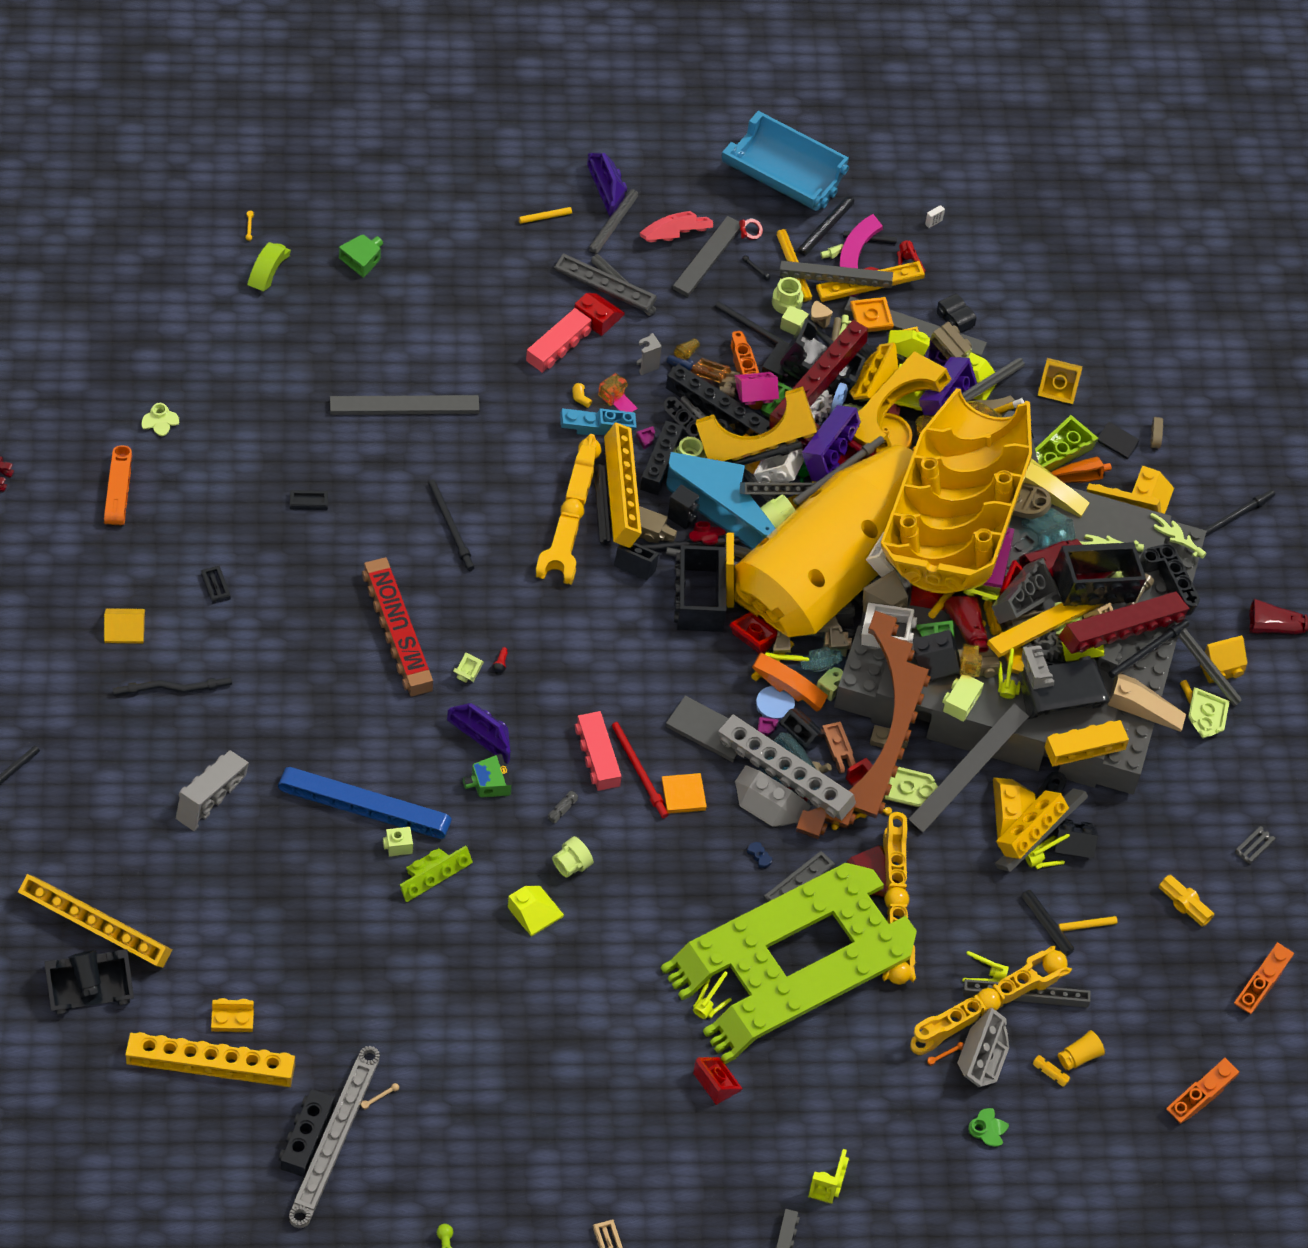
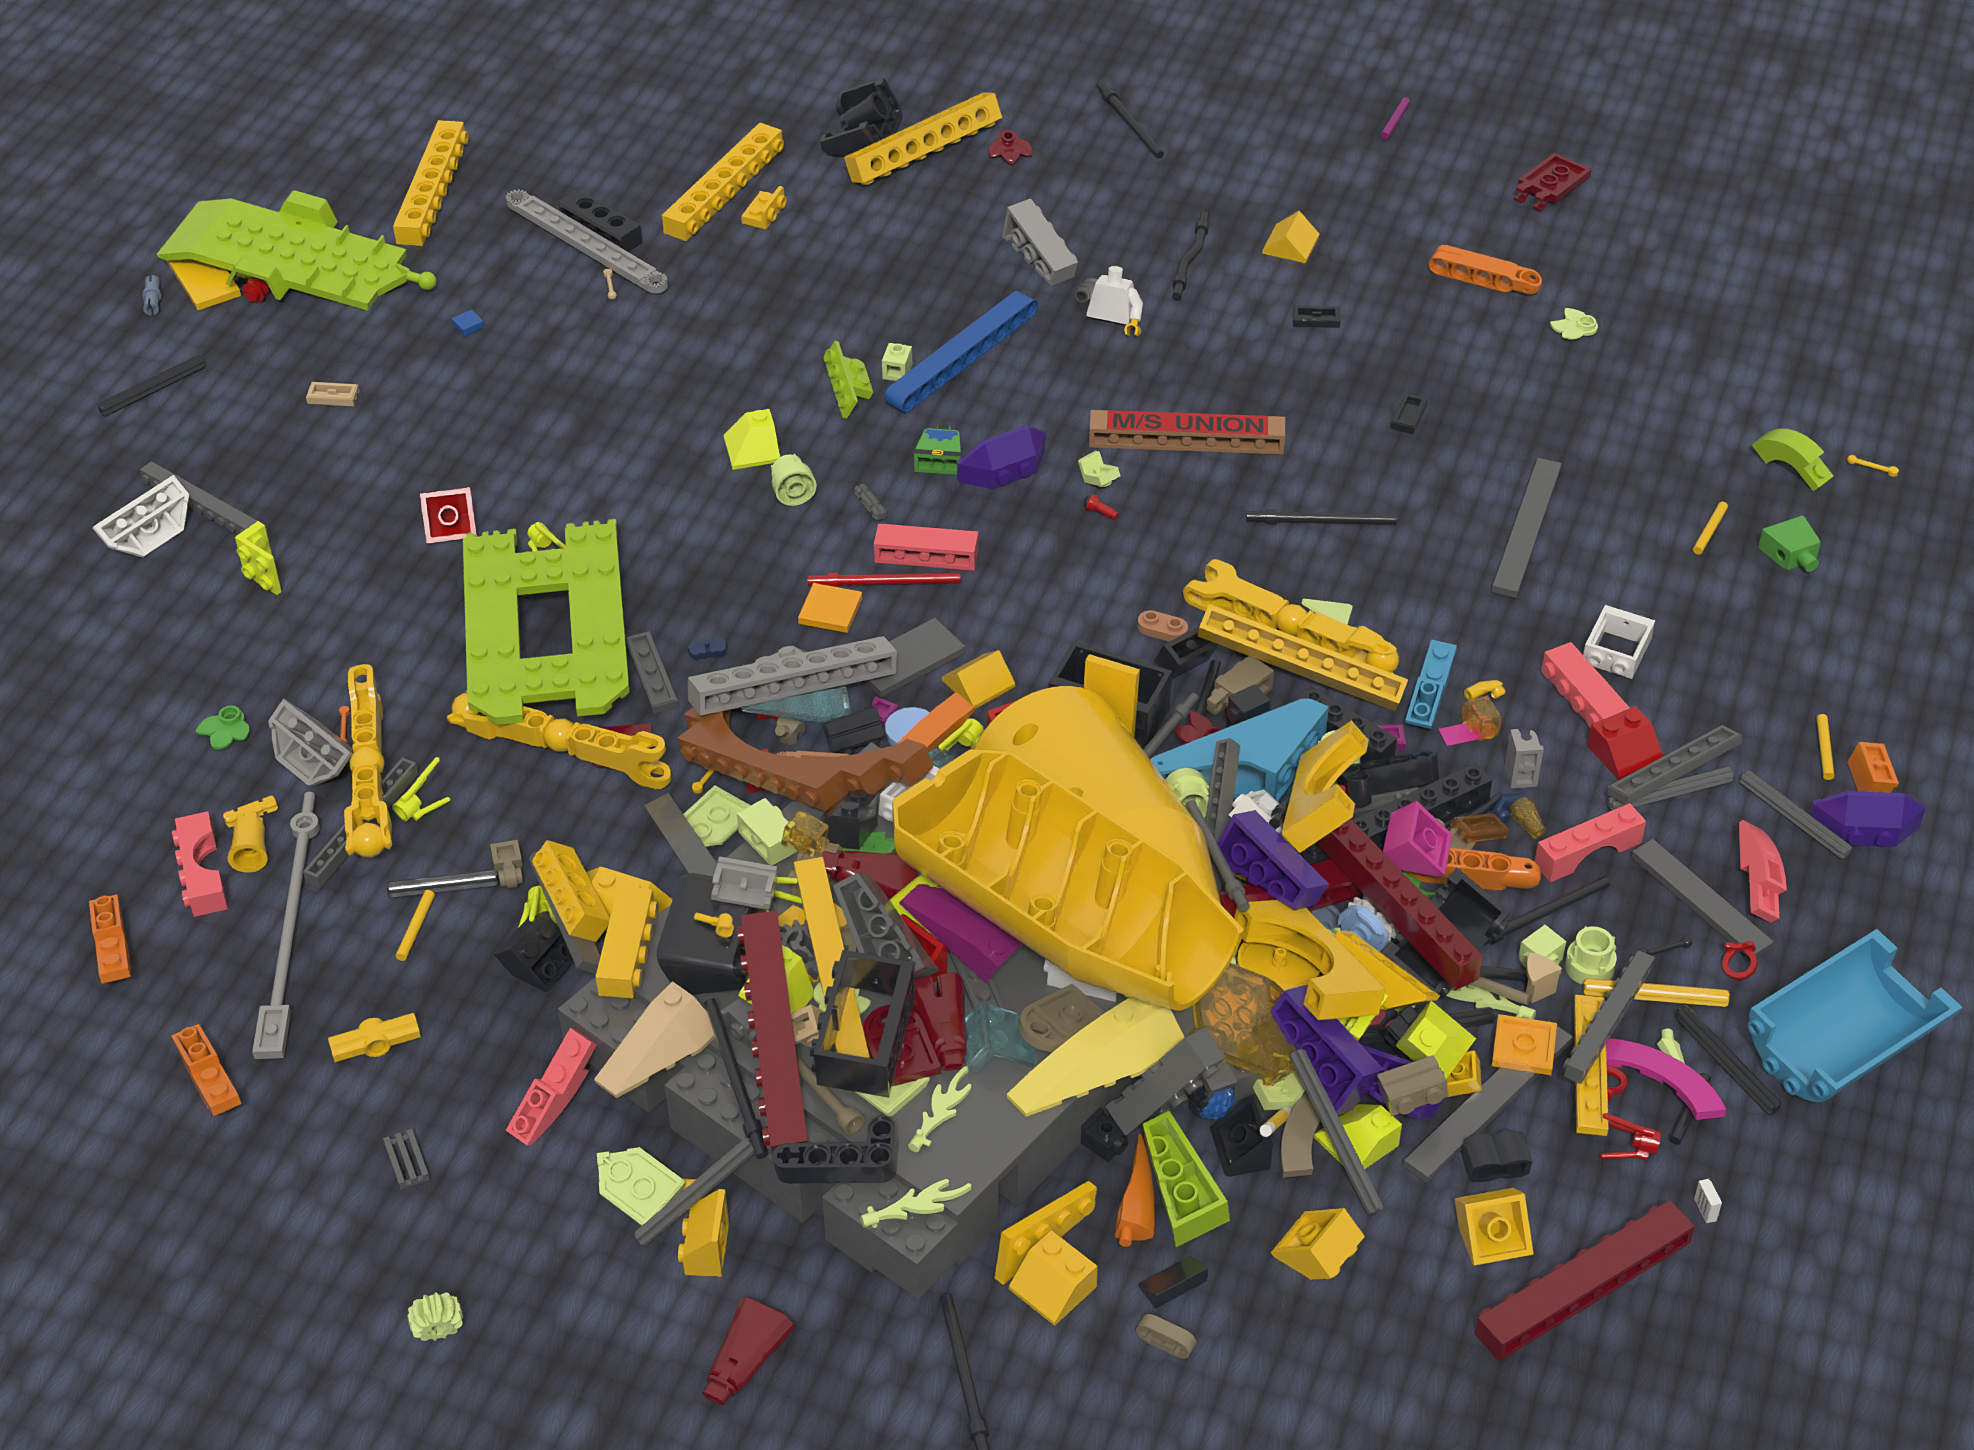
camera: 120 degrees right, 10 degrees down
none -> coral arch [172,811,228,917]
none -> light grey bar [252,792,320,1059]
none -> blue tile [451,310,484,336]
none -> dark tan plate [490,840,523,889]
none -> coral slope [506,1028,597,1146]
none -> yellow hand [694,912,734,938]
none -> yellow slope [942,650,1015,708]
none -> dark red plate [989,130,1032,166]
none -> white torso [1075,266,1143,336]
none -> nougat plate [1138,610,1188,642]
none -> yellowish green piece [1301,599,1353,624]
none -> yellow slope [1454,1188,1533,1265]
none -> dark red brick [1475,1200,1695,1362]
none -> coral arch [1535,803,1646,883]
none -> white window [1583,605,1655,679]
none -> yellow bar [1693,502,1728,555]
none -> orange hinge [1847,742,1899,793]

